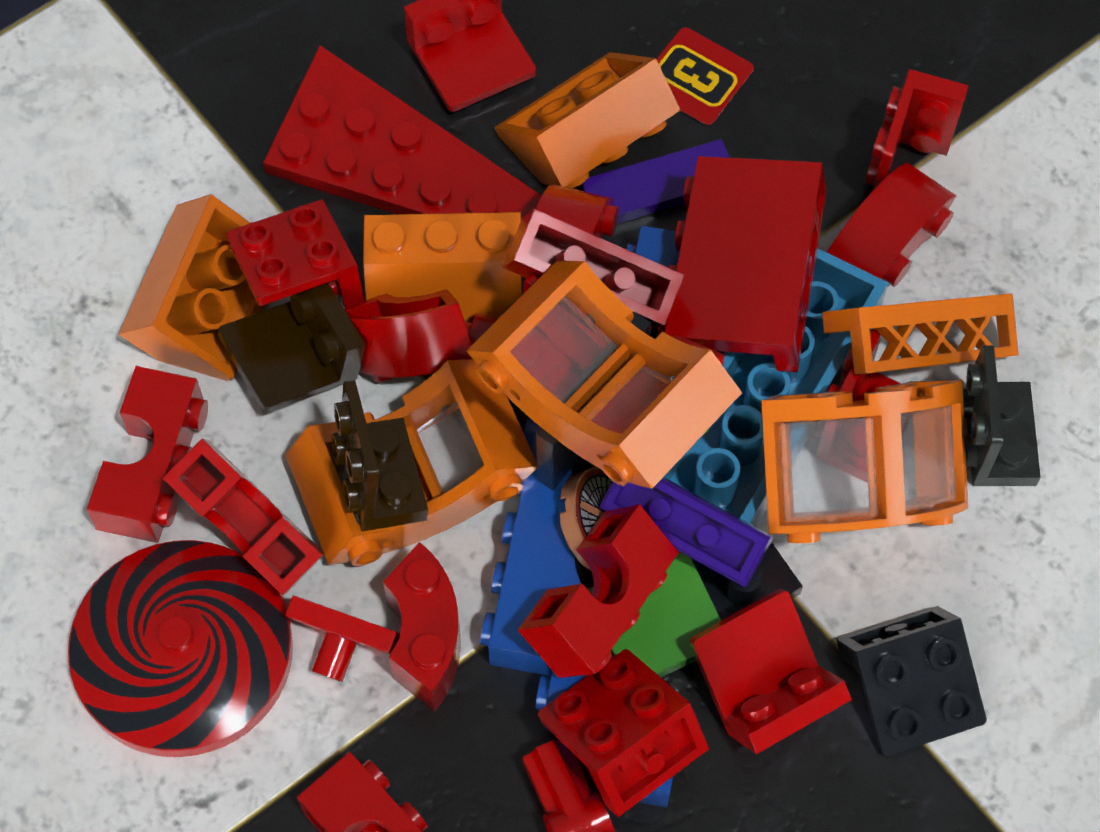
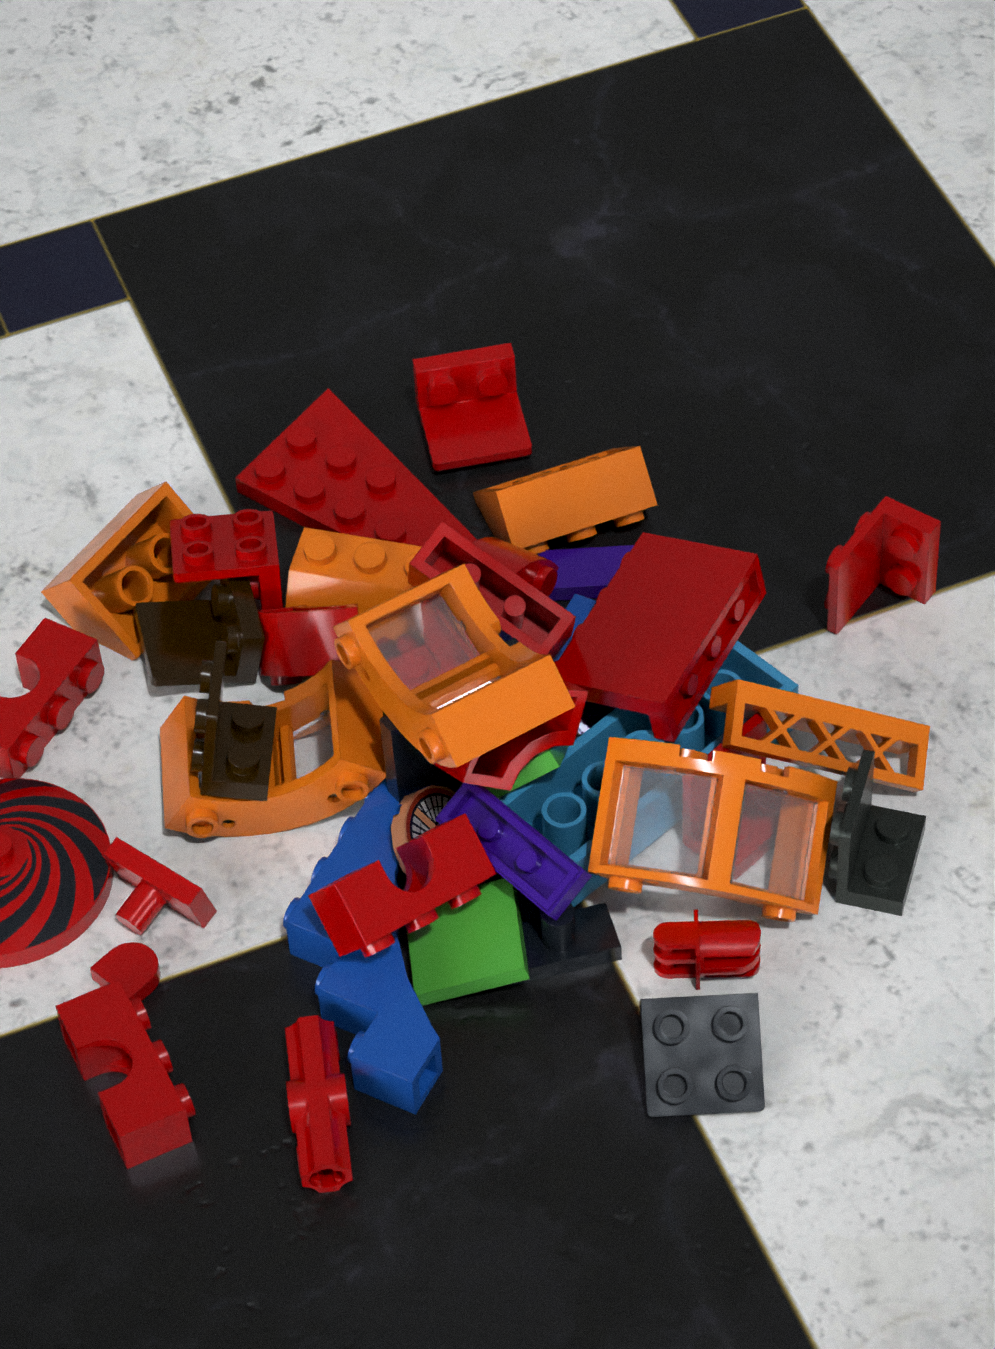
camera: 20 degrees right, 15 degrees down
red arch [162,438,324,596] -> none
red brick [383,542,461,712] -> none
red bracket [538,649,709,817] -> none
sticker [657,27,754,125] -> none
red bracket [689,589,852,754] -> none
red brick [827,162,957,287] -> none
none -> red tile [90,942,161,1001]
none -> red arm [653,909,761,990]

